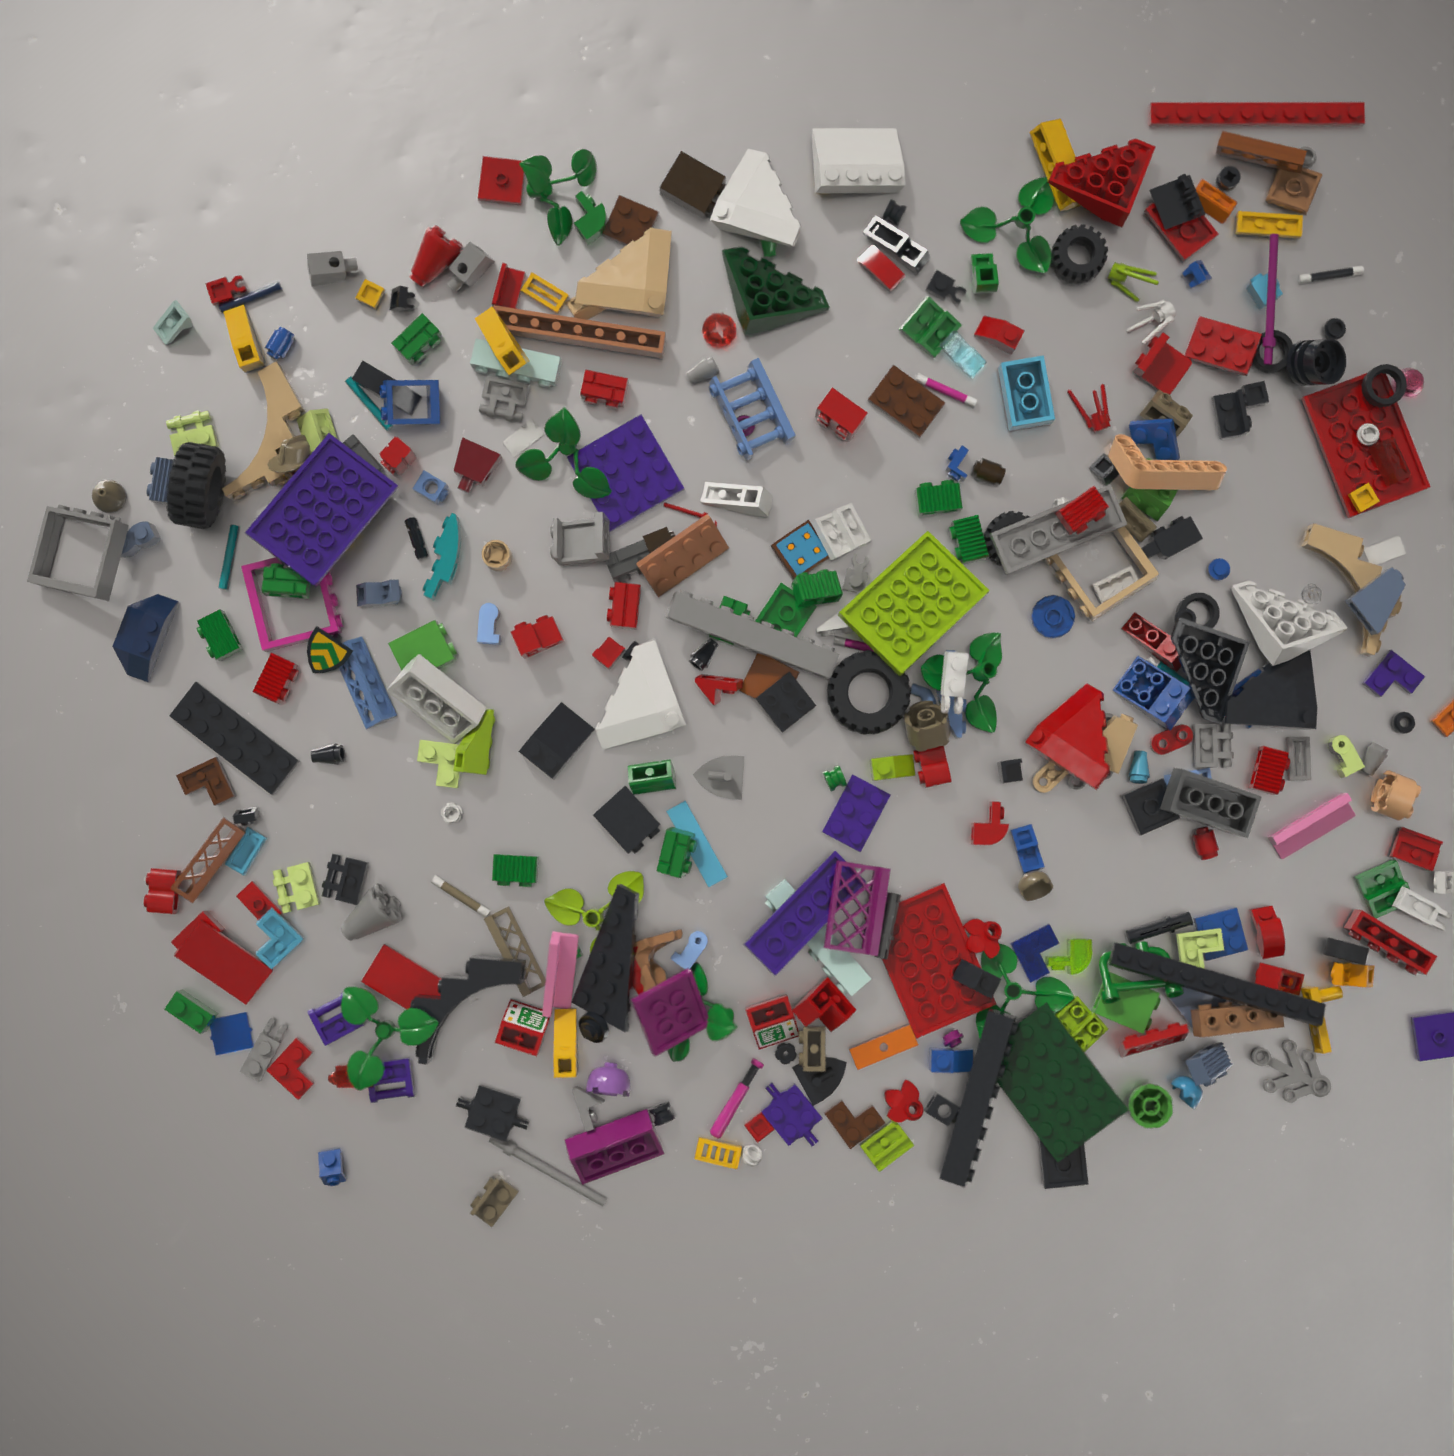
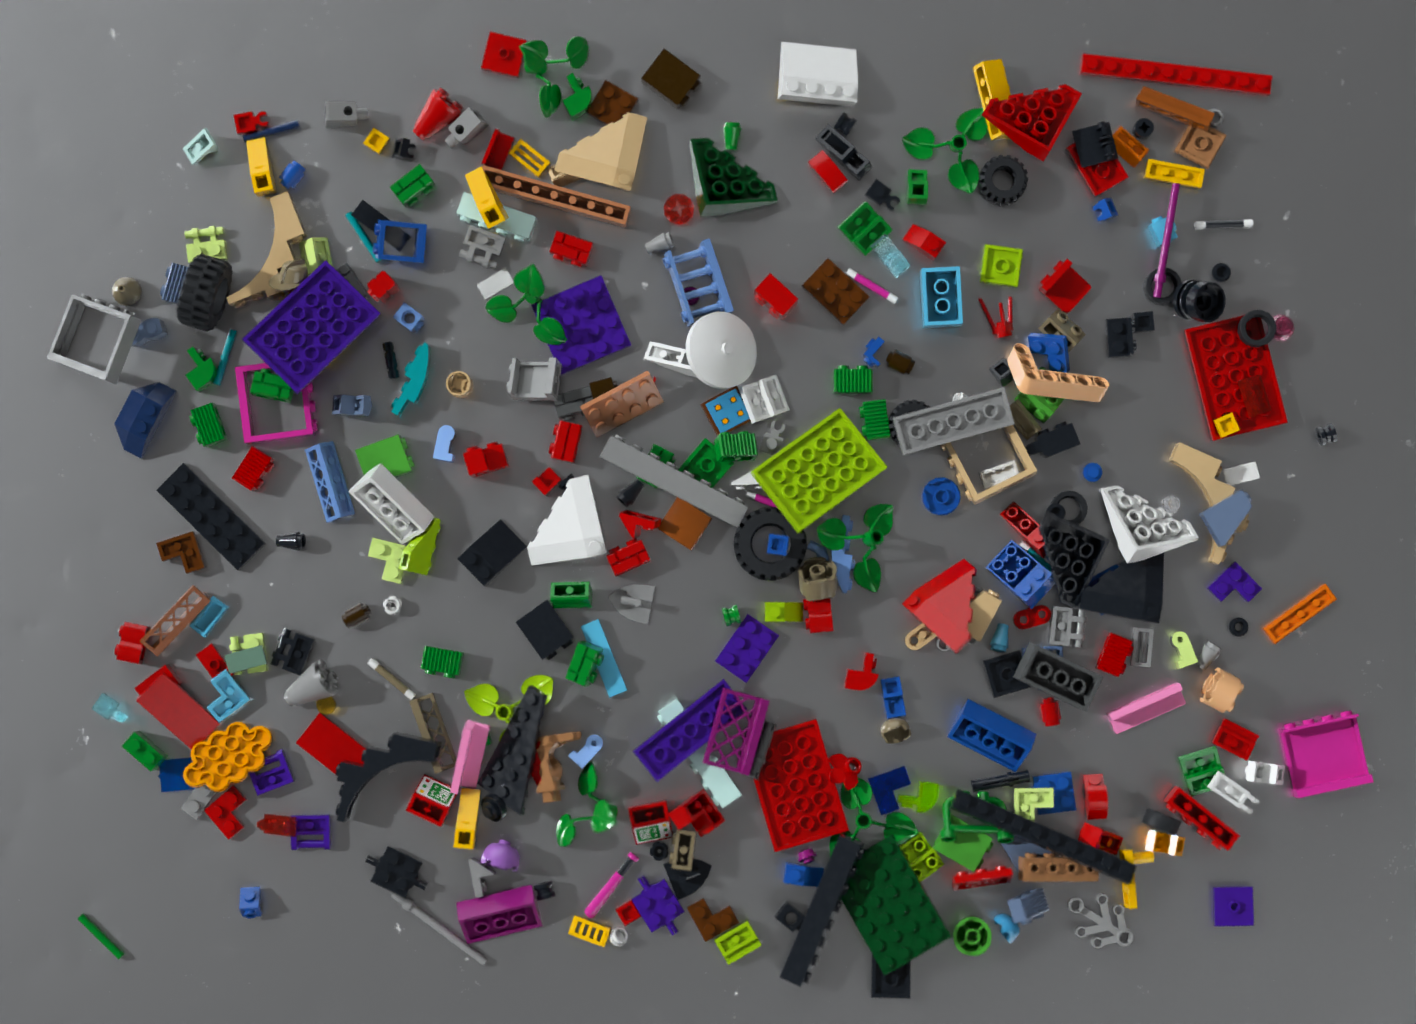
camera: 15 degrees right, 0 degrees up
black plate [233,807,259,826] -> none
shield [307,626,353,673] -> none
green plant [341,987,439,1091] -> none
dark red torso [454,438,502,493] -> none
dark tan bracket [470,1175,519,1227] -> none
magenta plate [631,968,709,1057] -> none
red piece [663,502,708,518] -> none
white slope [710,149,802,247] -> none
black hinge [755,671,816,733] -> none
orange tile [849,1024,918,1070] -> none
red plate [884,1080,924,1123] -> none
white hinge [940,651,968,714] -> none
black slope [952,959,1002,999] -> none
black panel [997,758,1023,784] -> none
red brick [1055,486,1109,535] -> none
lime plant [1108,262,1159,302] -> none
white plant [1127,300,1176,344] -> none
red plate [1185,316,1262,376] -> none
white plate [1357,423,1379,446] -> none
none -> green bar [78,914,124,960]
none -> clear light blue plate [92,693,127,722]
none -> light orange plate [183,722,272,792]
none -> green brick [185,346,217,392]
none -> sand green tile [224,645,268,674]
none -> clear yellow tile [316,696,337,715]
none -> dark brown brick [341,602,372,629]
none -> red brick [606,538,651,577]
none -> white dish [686,312,757,389]
none -> blue plate [767,534,789,556]
none -> blue slope [947,699,1037,772]
none -> lime tile [980,244,1023,288]

